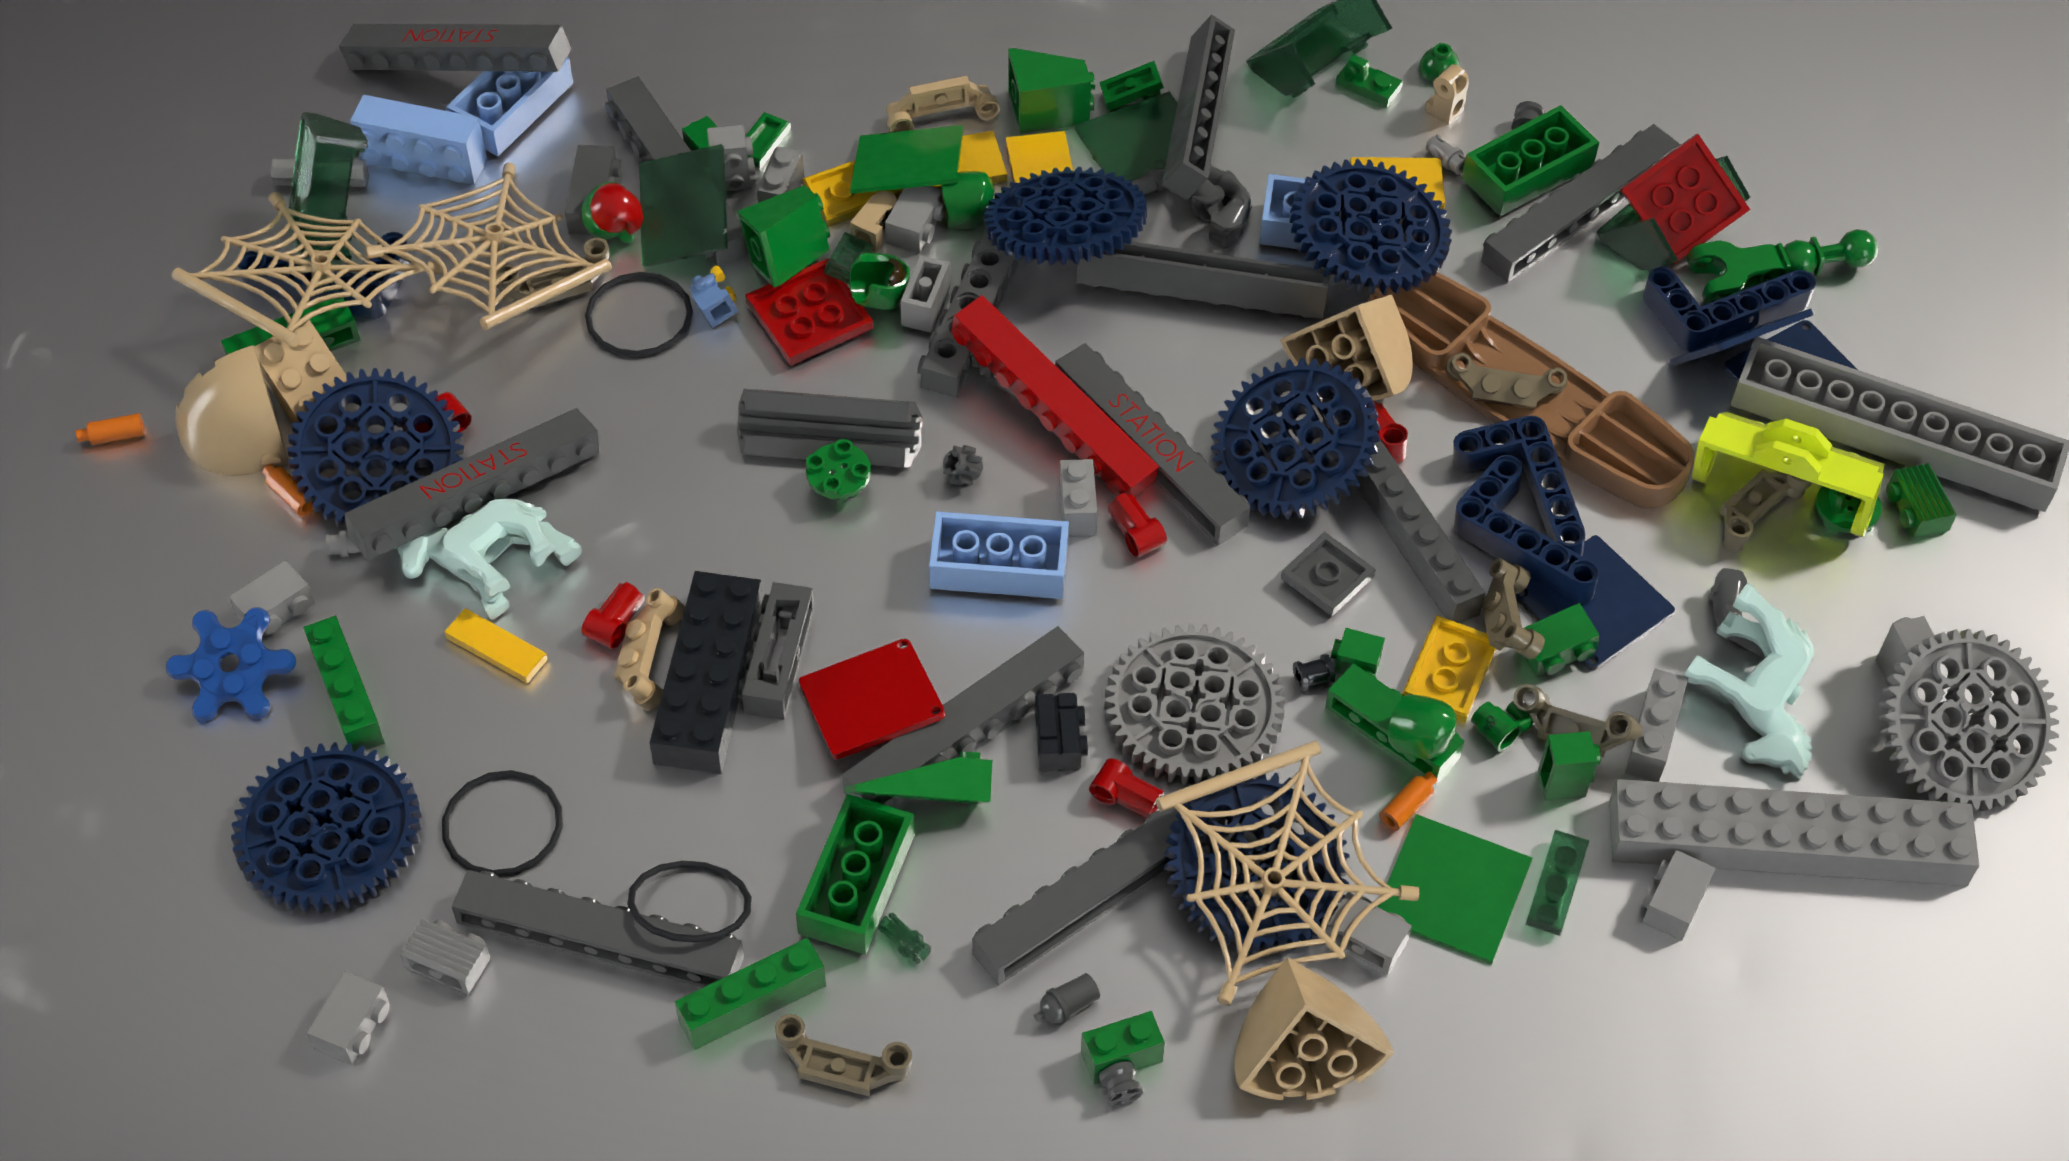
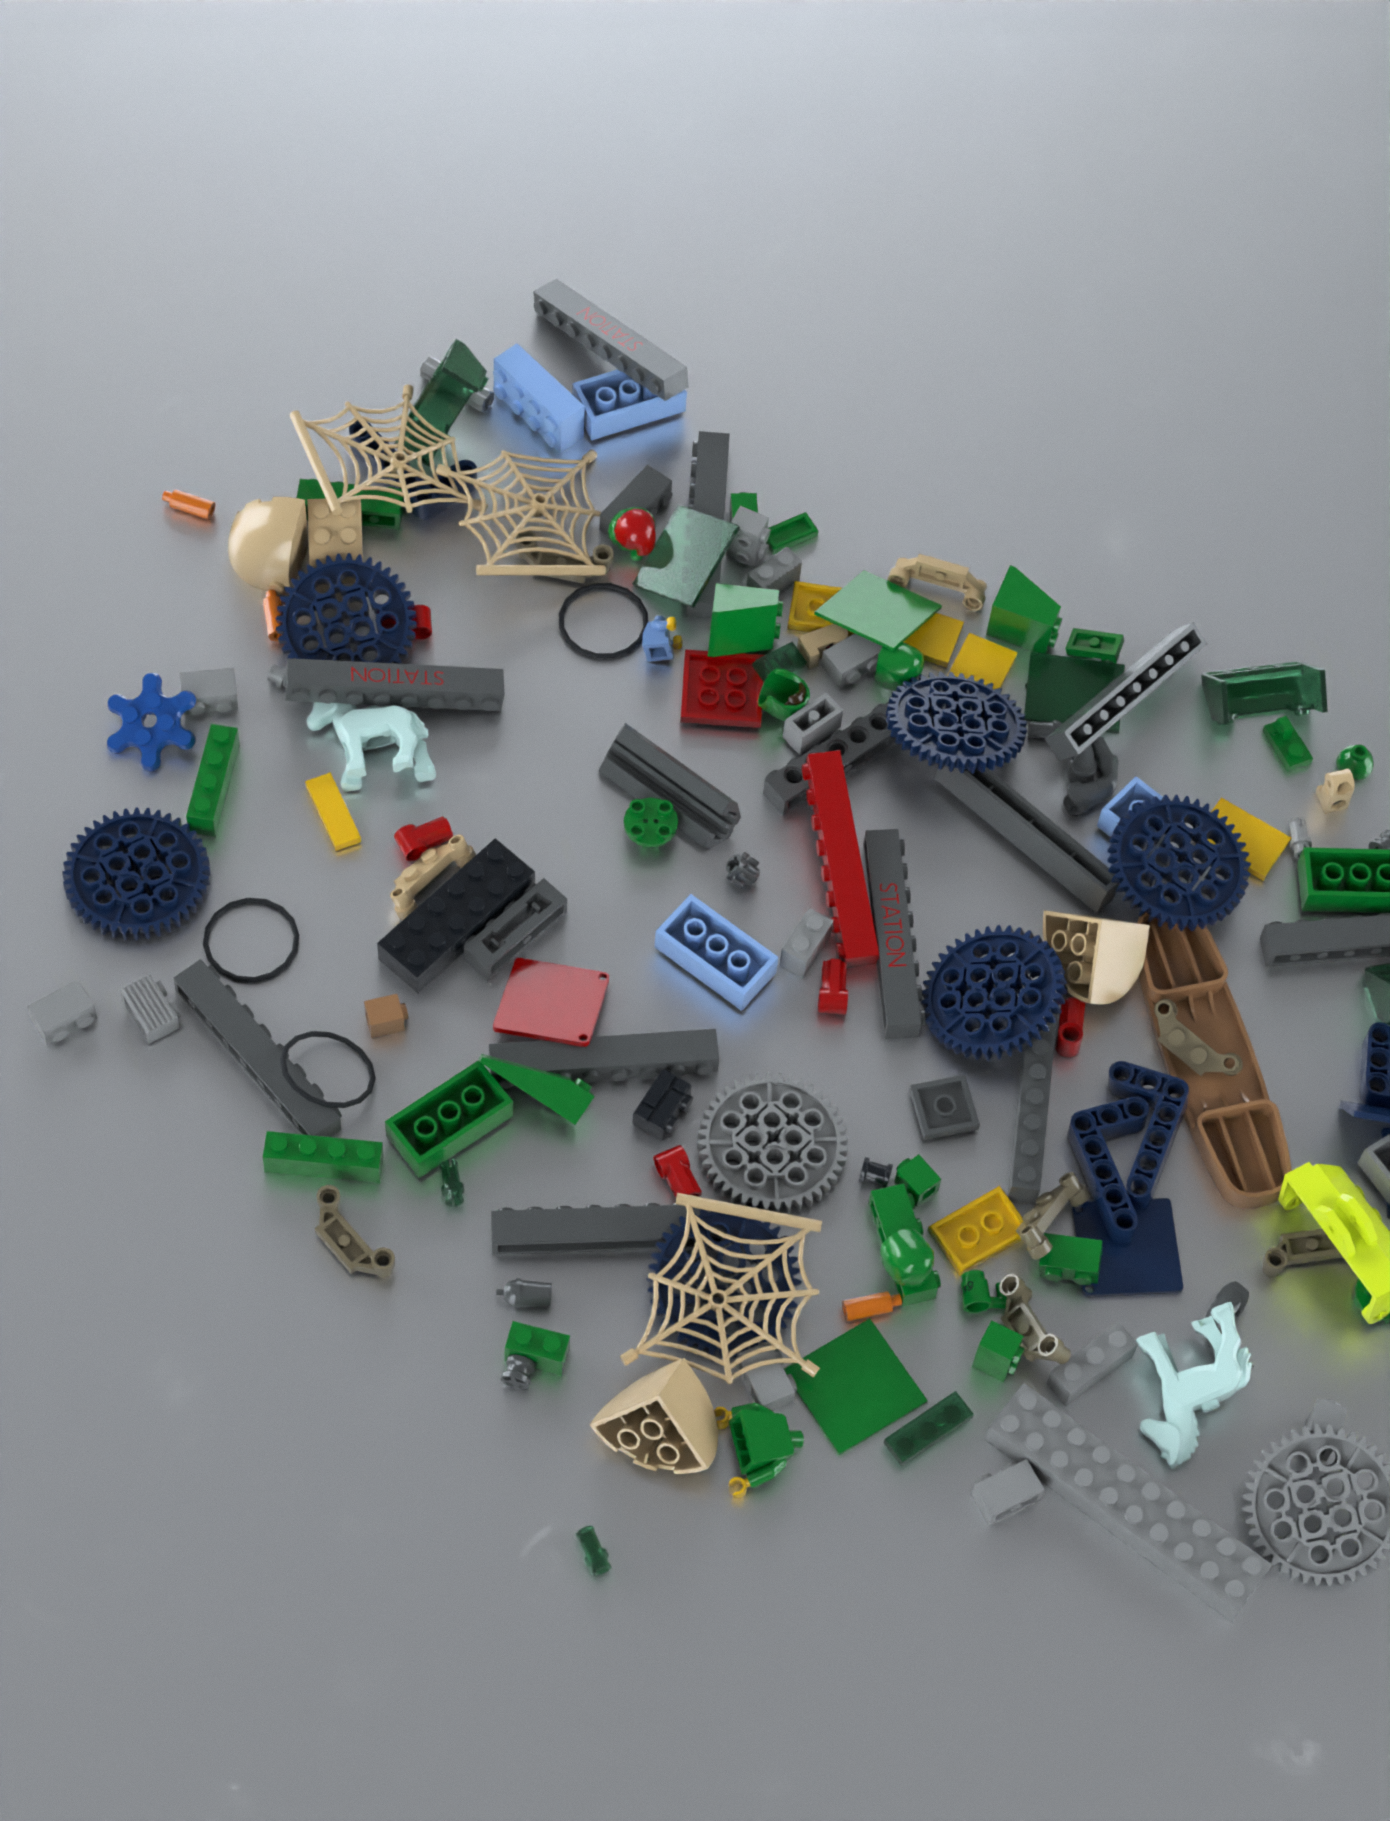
camera: 30 degrees right, 5 degrees up
none -> medium nougat brick [364,994,409,1038]
none -> green torso [714,1402,804,1498]

